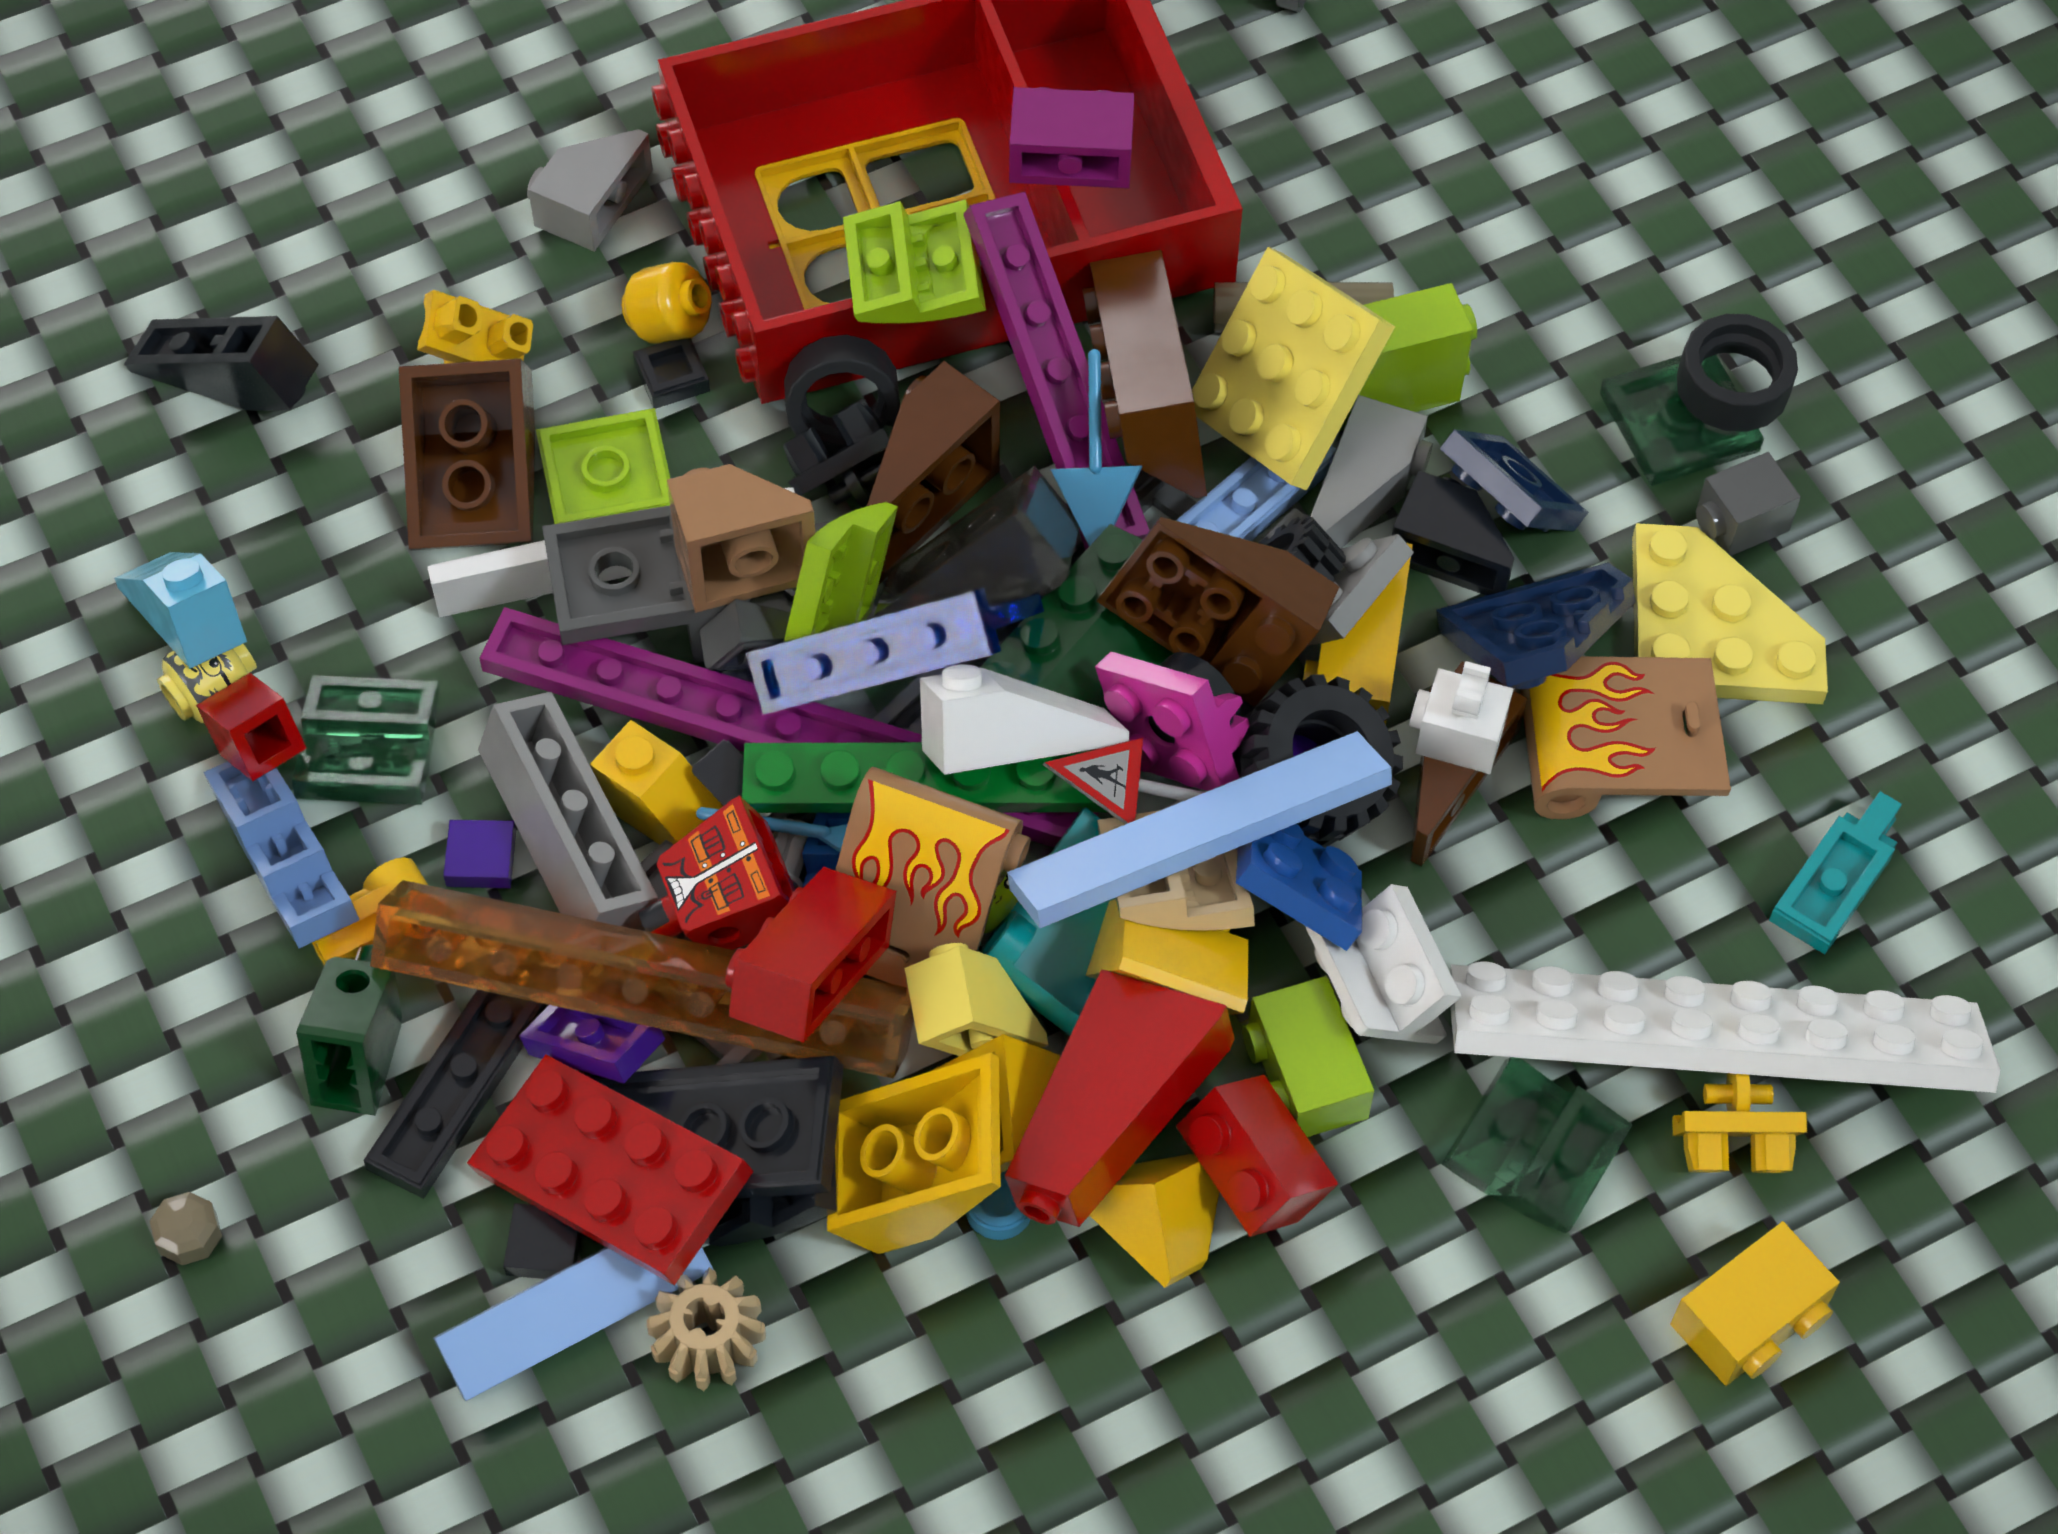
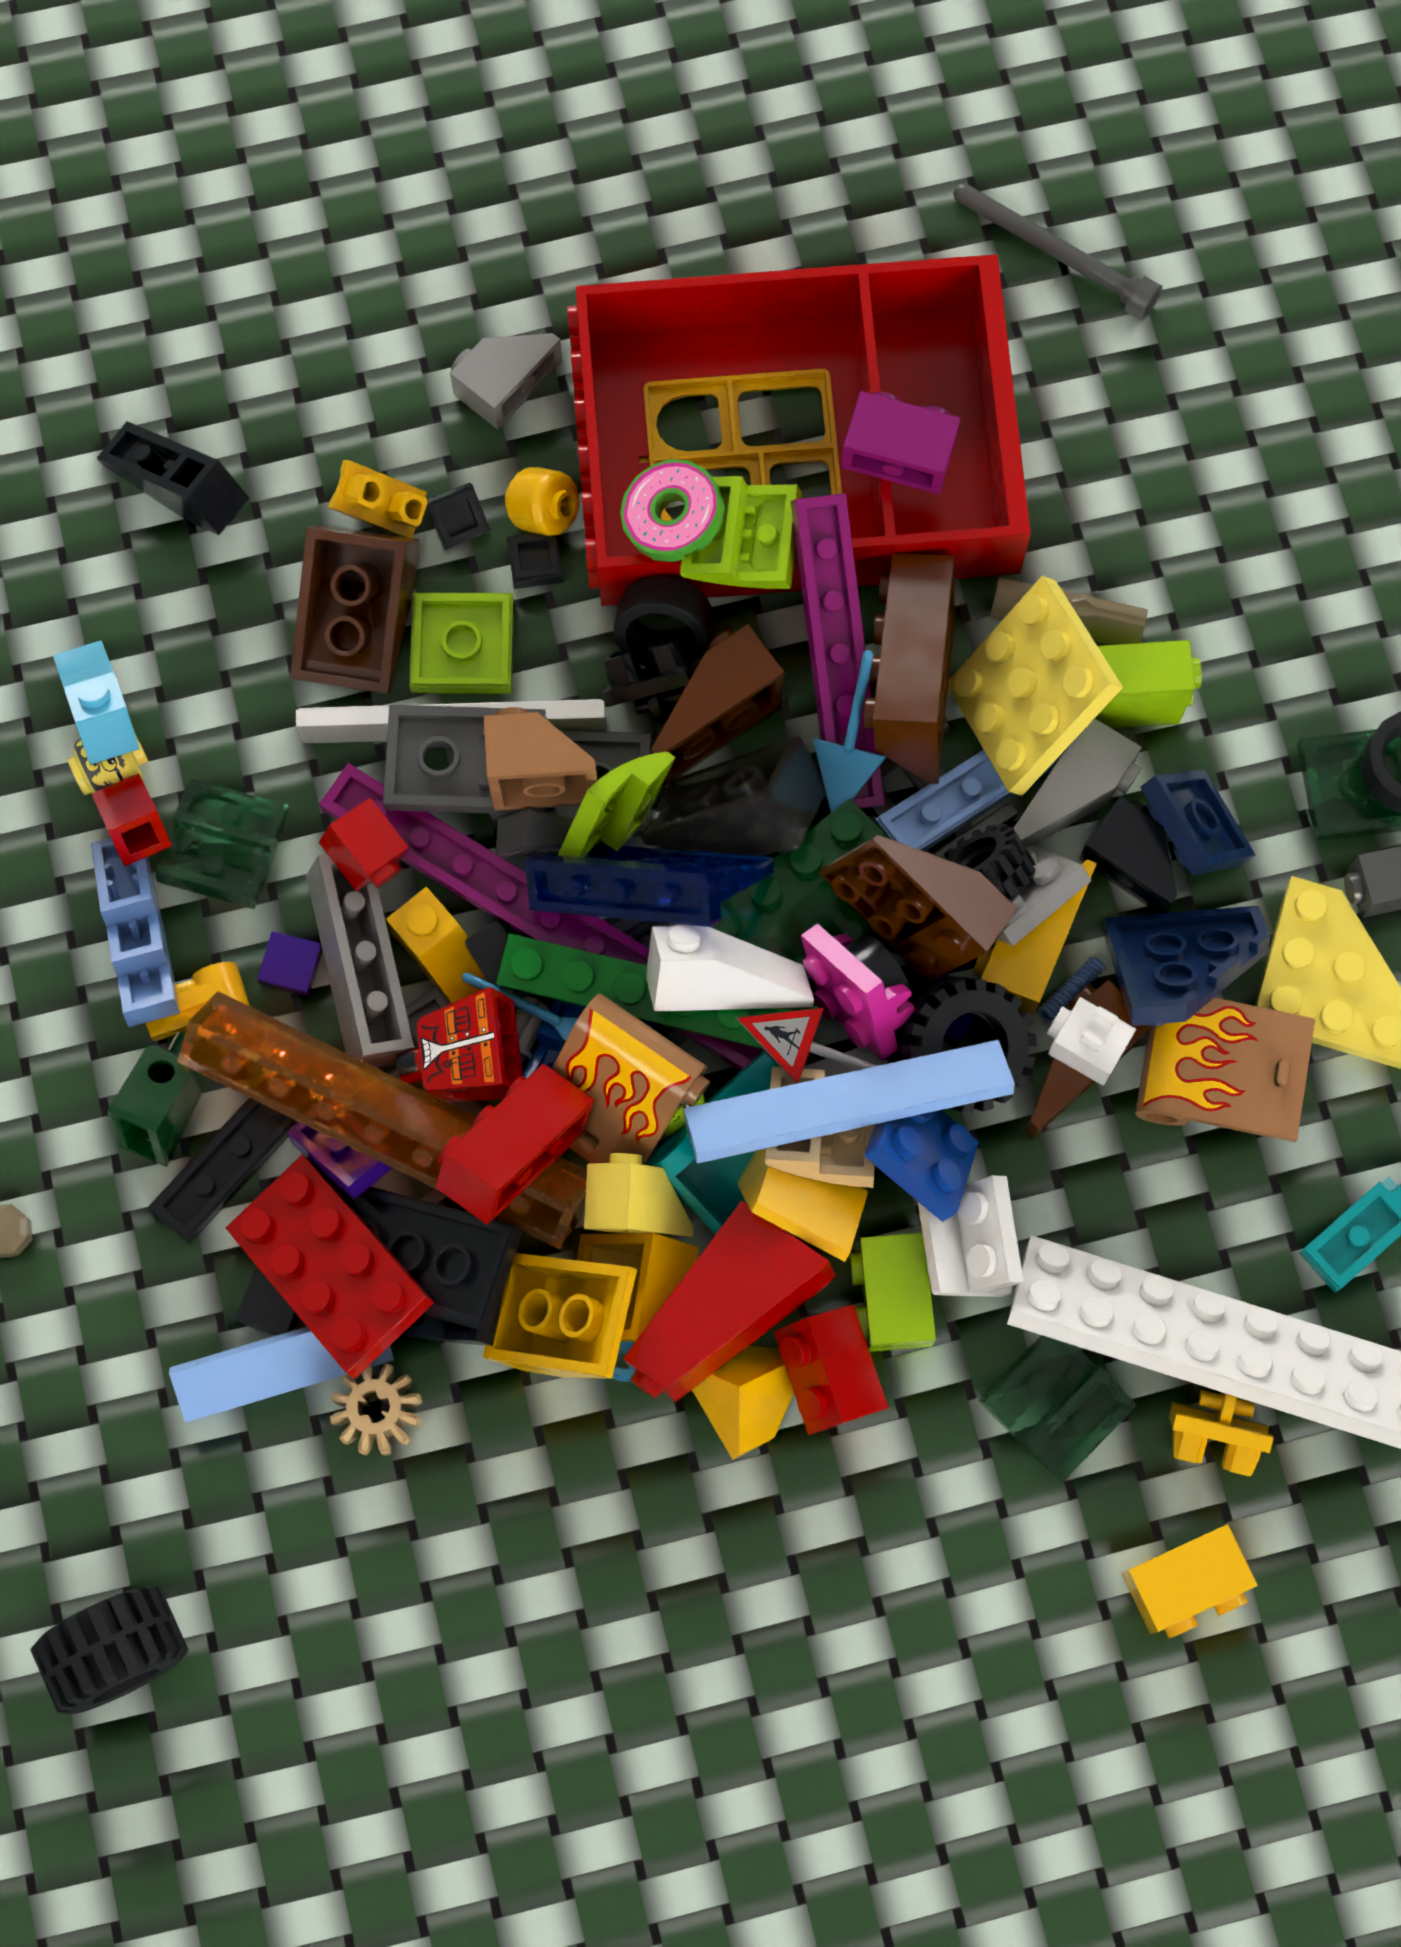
camera: 15 degrees right, 15 degrees up
none -> red brick [318,797,409,892]
none -> black tile [426,482,491,550]
none -> tile [620,459,725,562]
none -> medium blue piece [1038,957,1106,1023]

